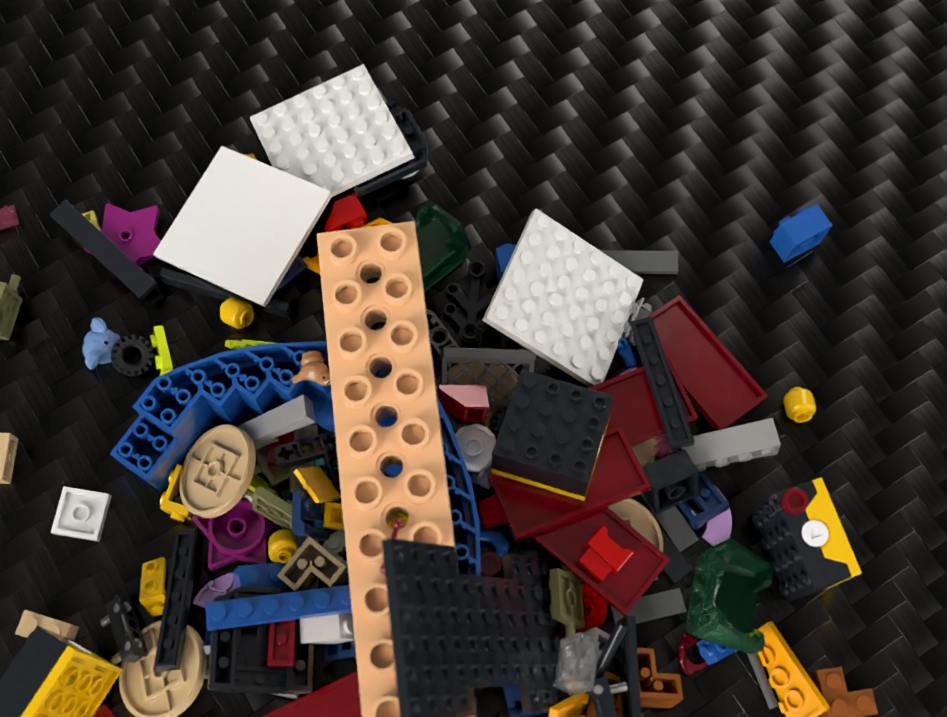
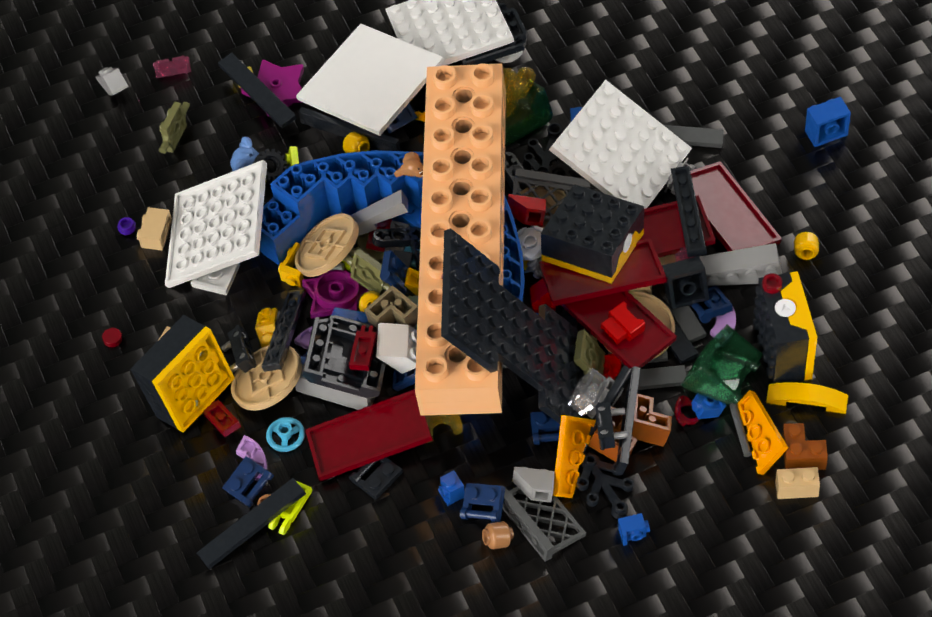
camera: 15 degrees right, 15 degrees down
blue plate [205,585,352,631] -> none
yellow piece [294,466,341,504] -> none
blue arm [616,337,638,369] -> none
none -> white tile [165,160,267,288]
none -> clear yellow piece [503,67,536,118]
none -> yellow slope [766,382,848,414]

